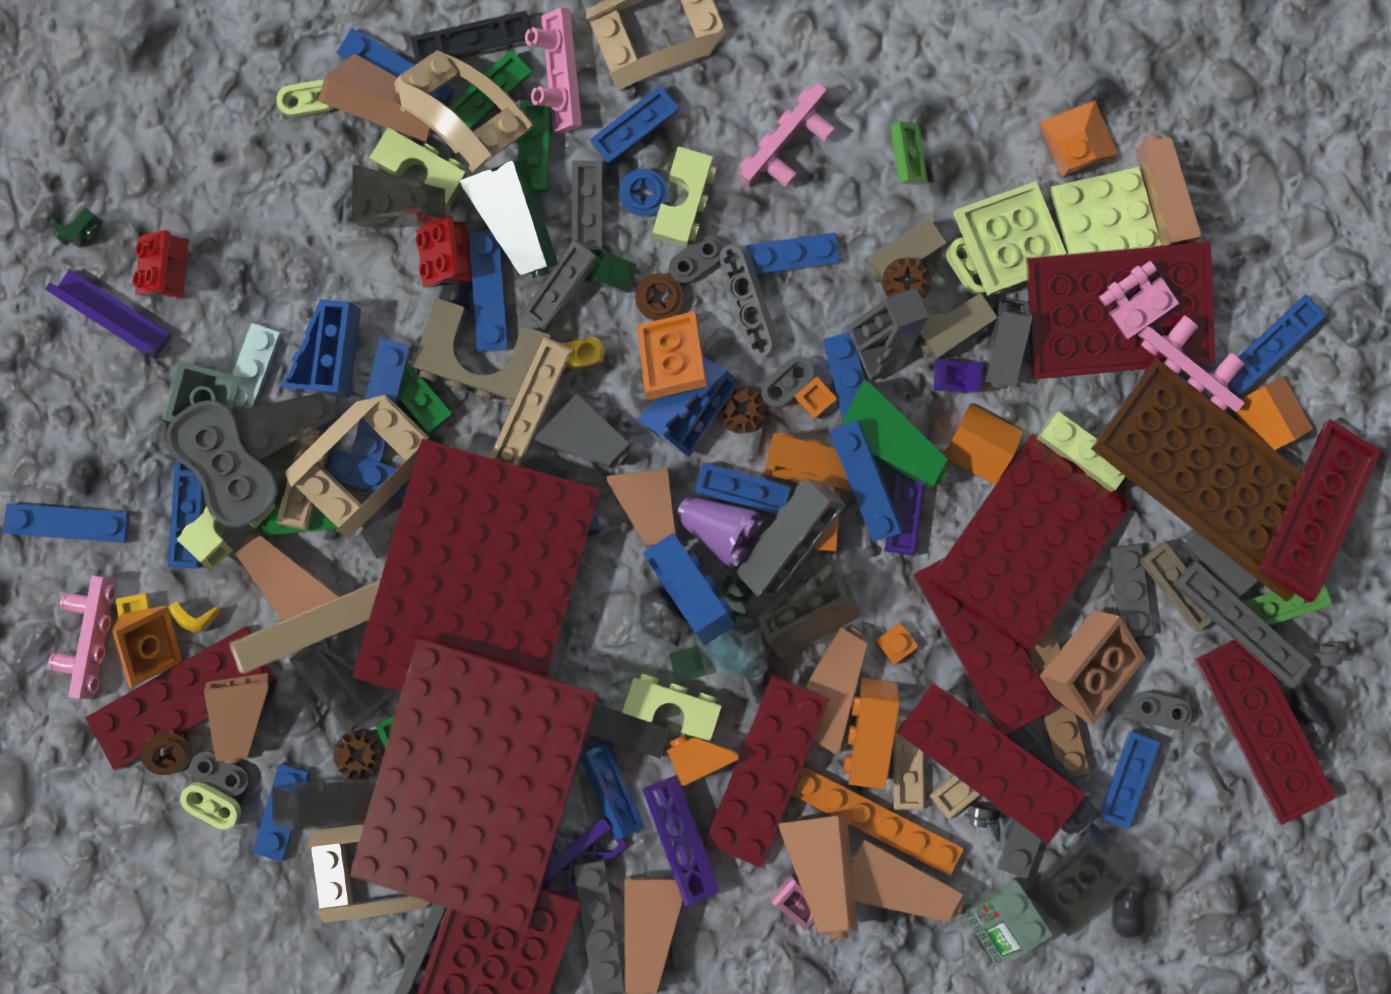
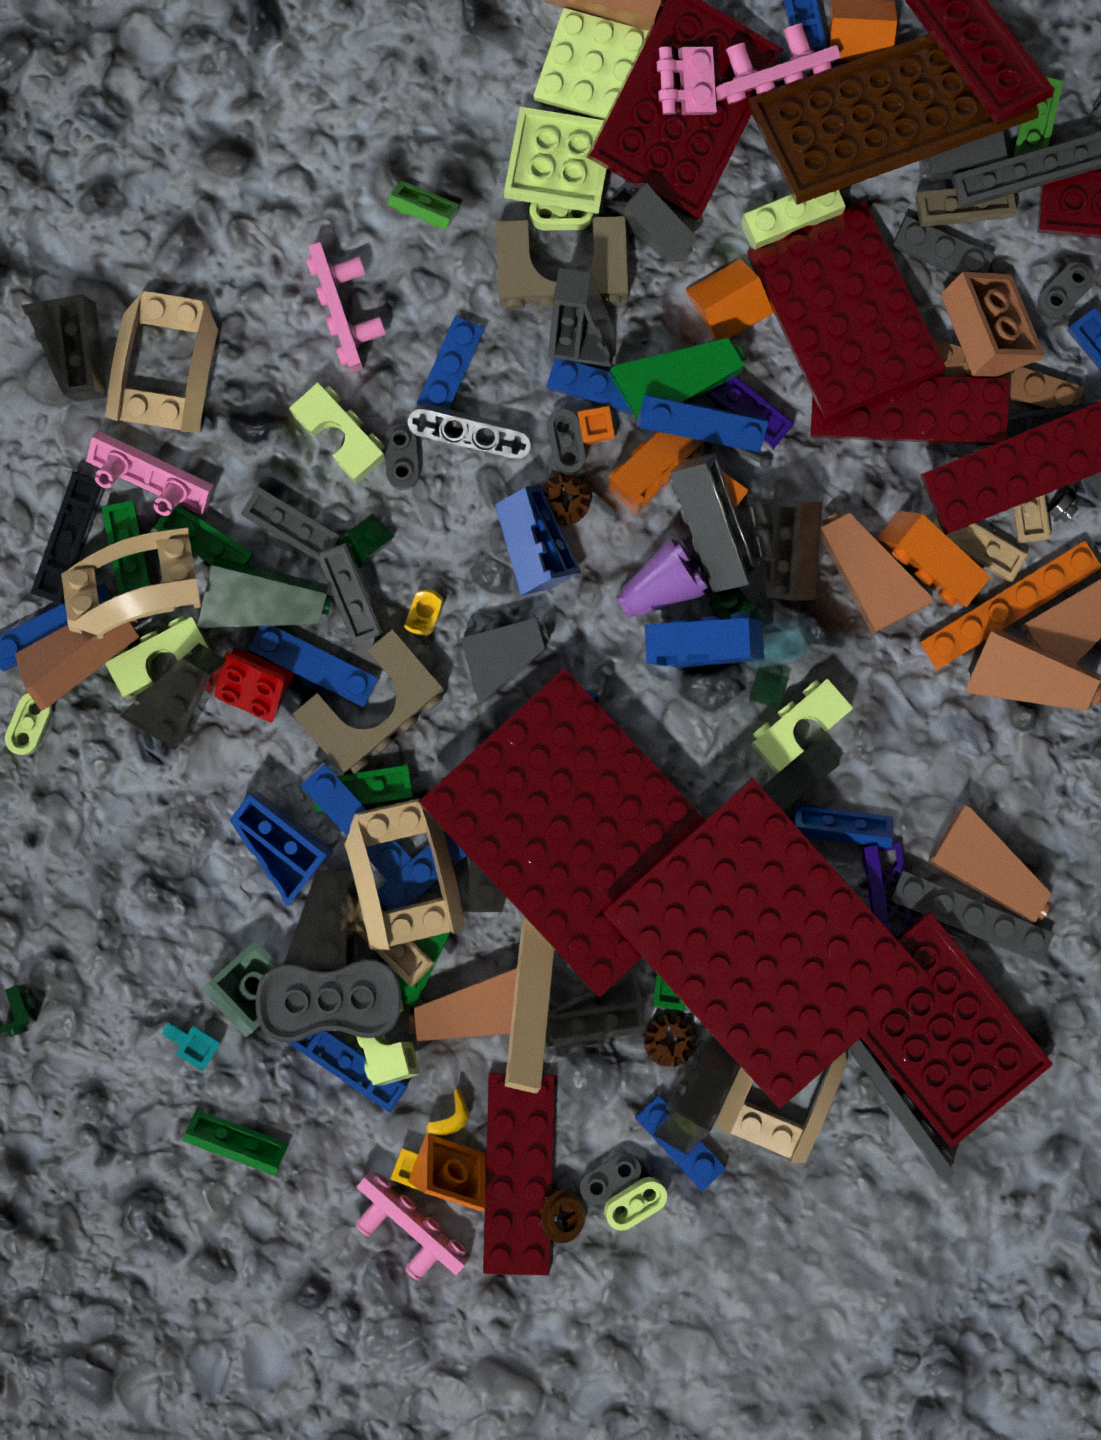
camera: 60 degrees left, 0 degrees up
blue plate [3,503,130,543] -> none
dark purple fence [45,269,172,360] -> none
red bracket [132,230,189,299] -> none
nougat slope [204,673,269,763] -> none
light aqua plate [231,323,282,418] -> none
tan tile [489,336,573,466] -> none
blue plate [589,85,679,166] -> none
nougat slope [607,469,676,547] -> none
blue gear [619,169,667,217] -> none
reddish brown gear [635,273,683,321] -> none
orange plate [637,311,708,400] -> none
dark purple fence [642,775,720,906] -> none
orange slope [667,734,739,786] -> none
blue plate [695,463,791,515] -> none
dark red plate [704,674,830,868] -> none
bright pink slope [770,875,814,930] -> none
orange plate [875,622,919,665] -> none
reddish brown gear [882,257,931,299] -> none
dark purple bracket [934,359,984,394] -> none
orange slope [1039,100,1118,178] -> none
none -> teal plate [161,1021,222,1071]
none -> green plate [183,1109,288,1176]

